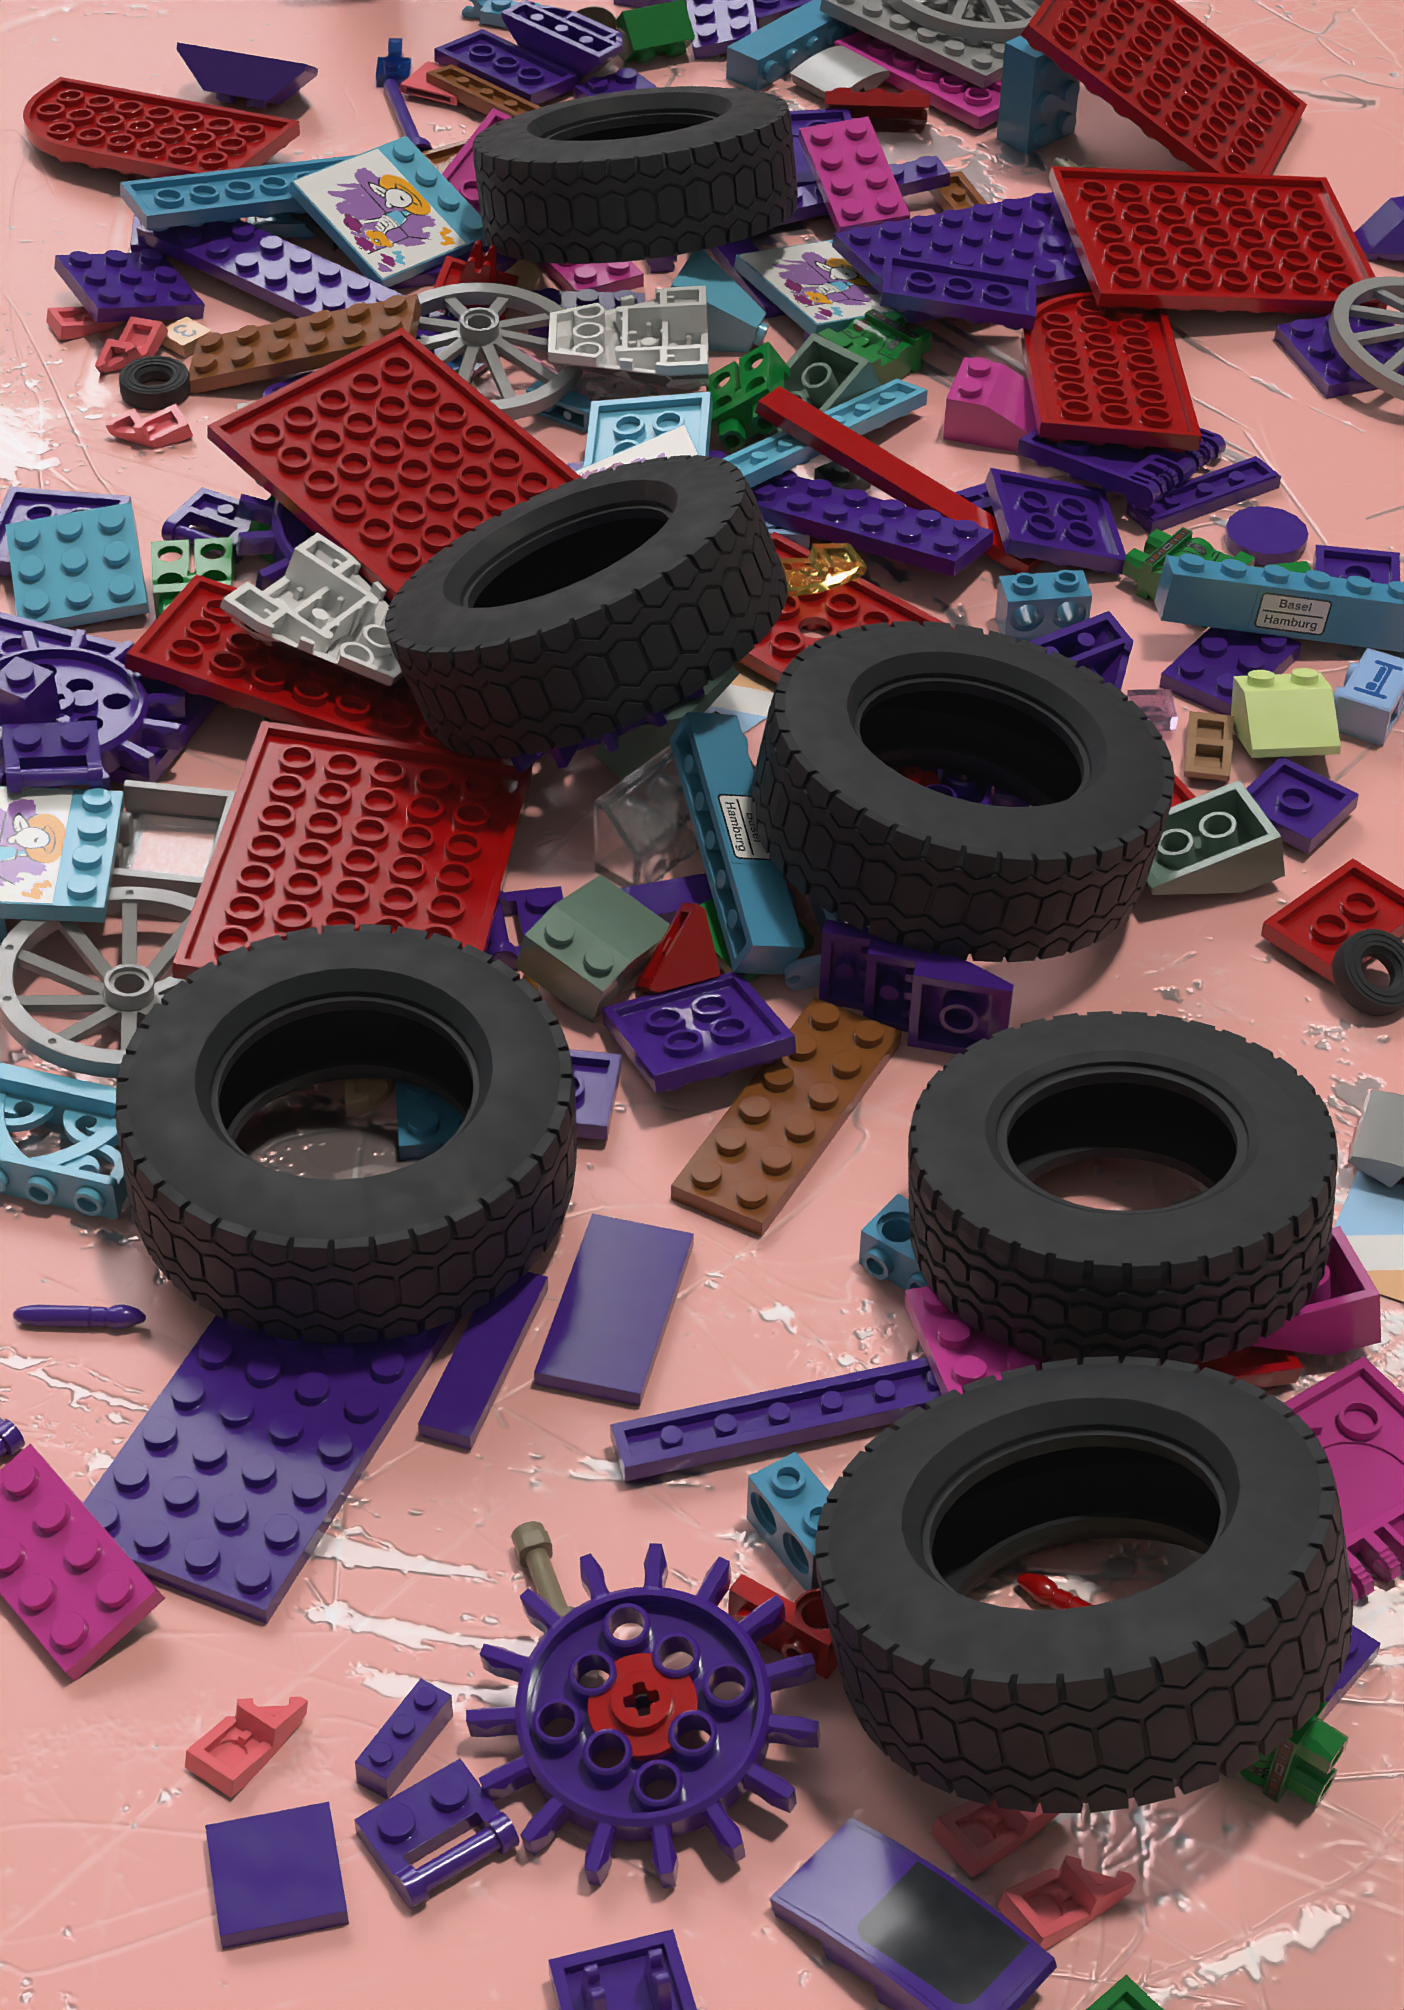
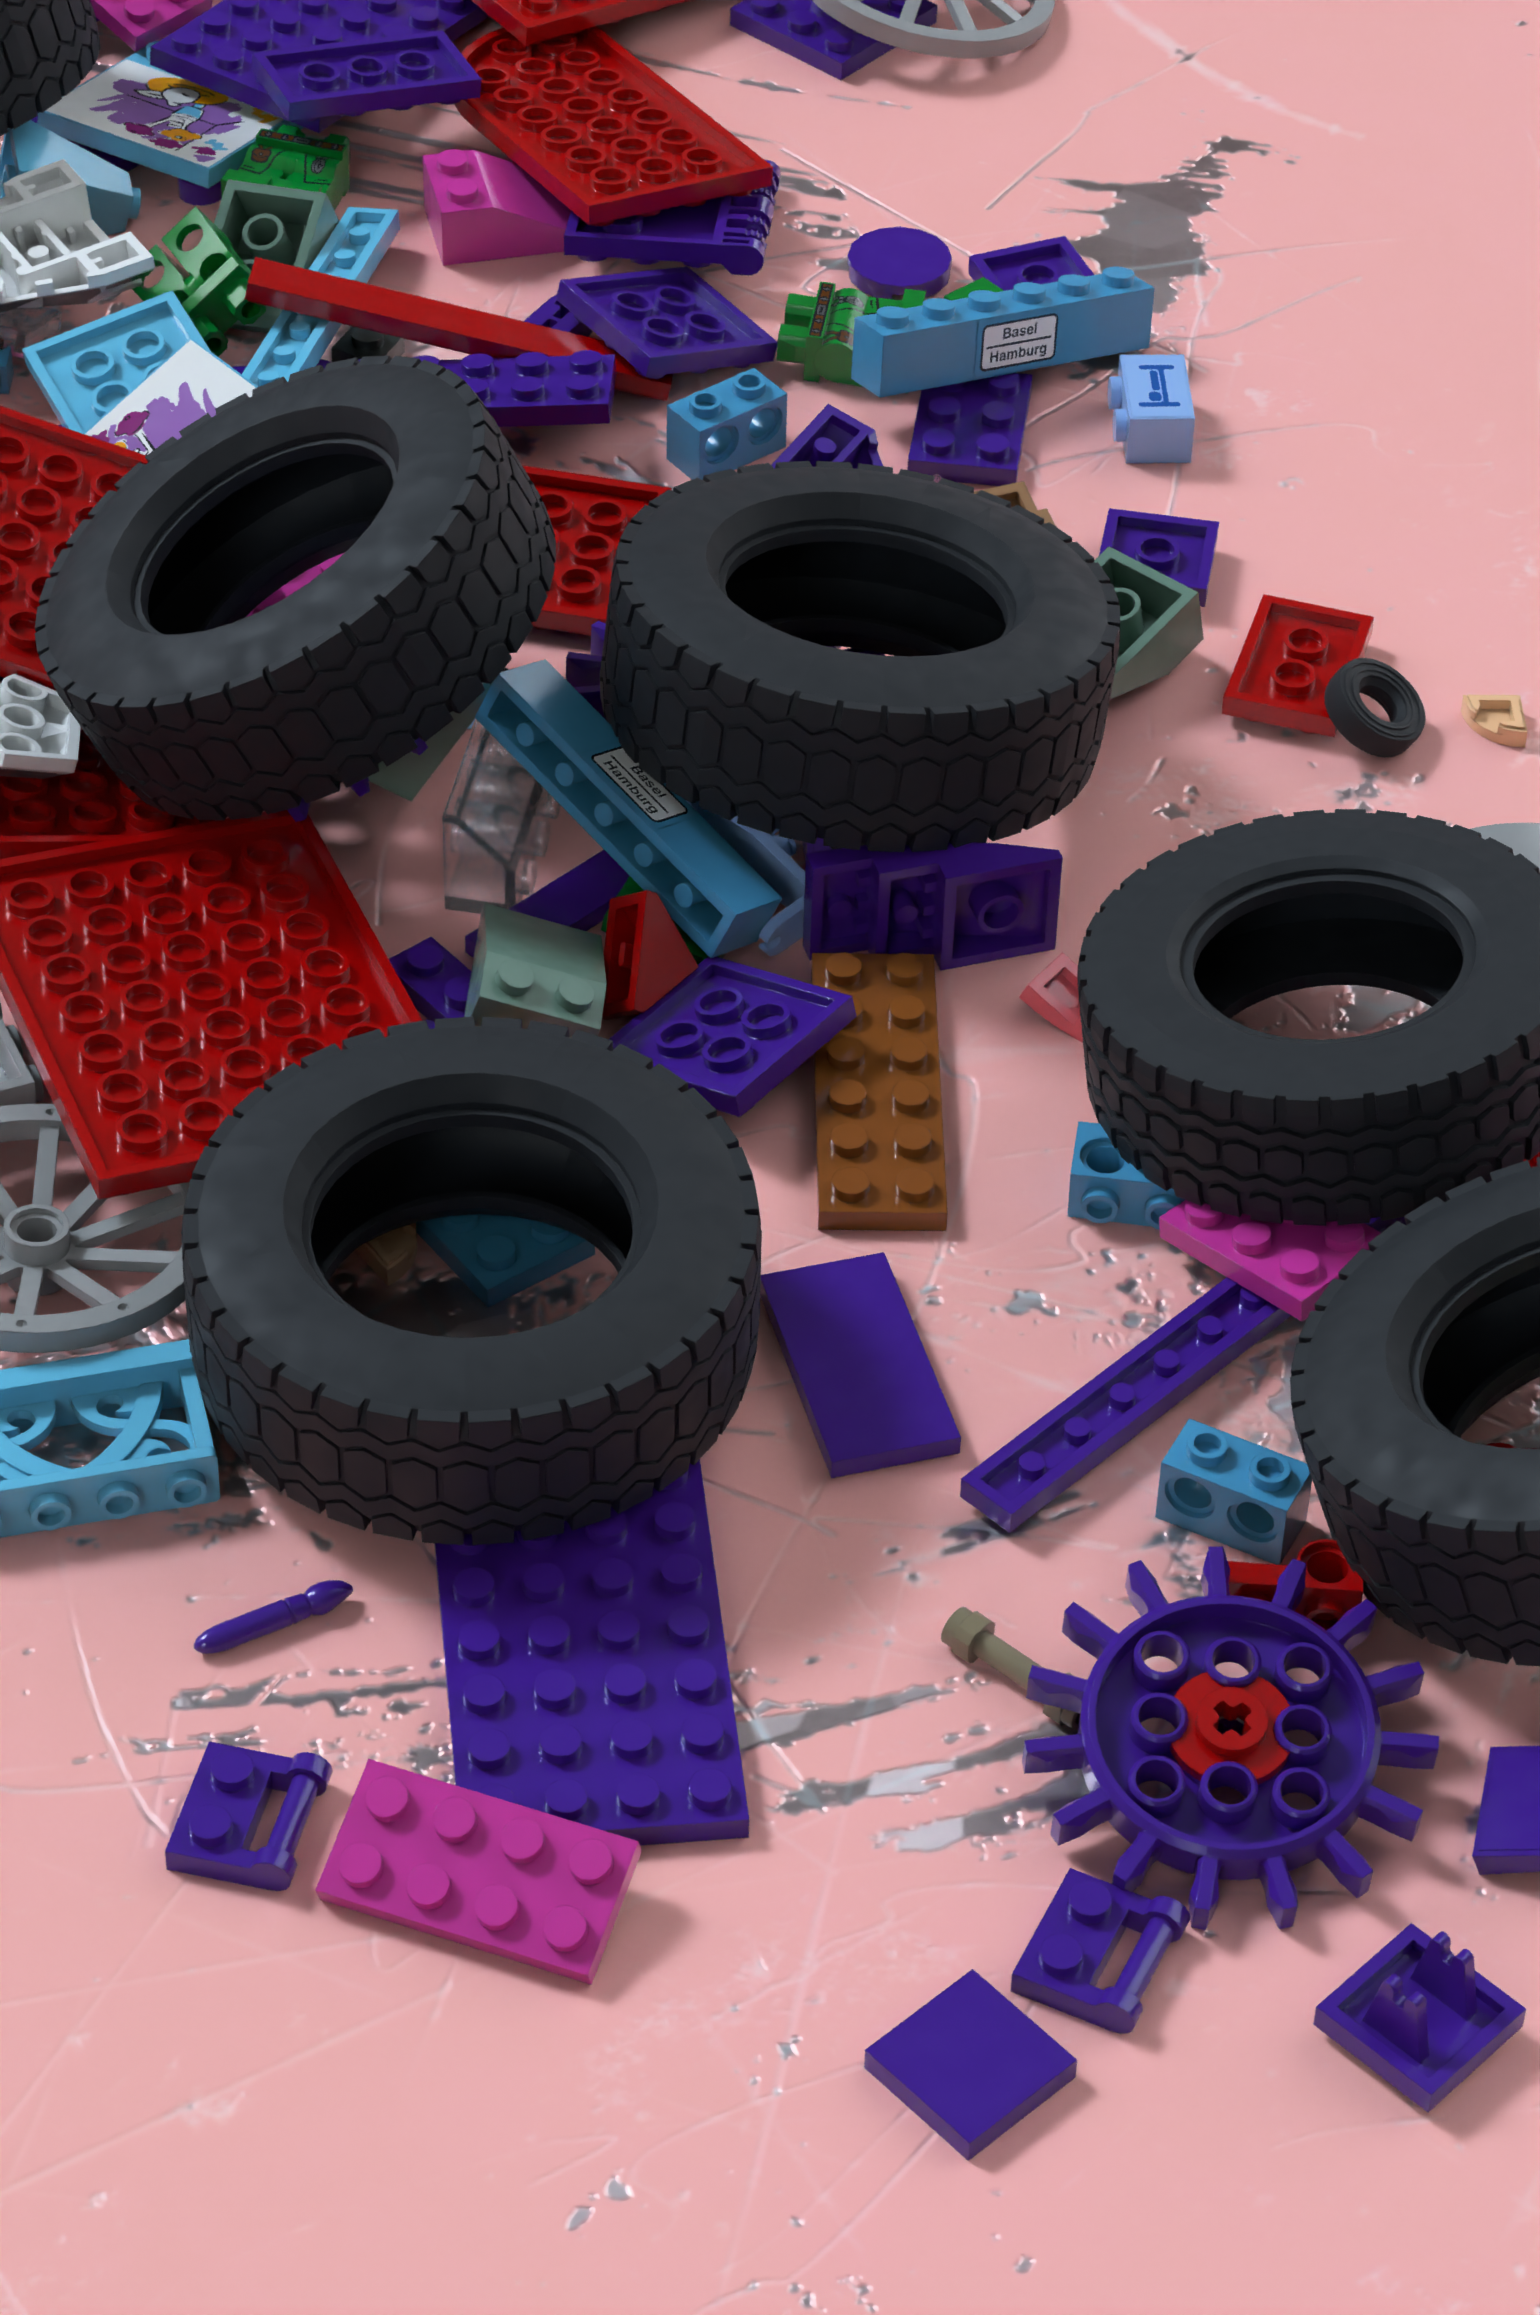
camera: 30 degrees left, 0 degrees up
coral slope [185,1696,308,1798] -> none
dark purple piece [355,1678,453,1800] -> none
dark purple tile [418,1272,548,1450] -> none
dark purple tile [1126,456,1281,534] -> none
yellowish green slope [1231,668,1341,758] -> none

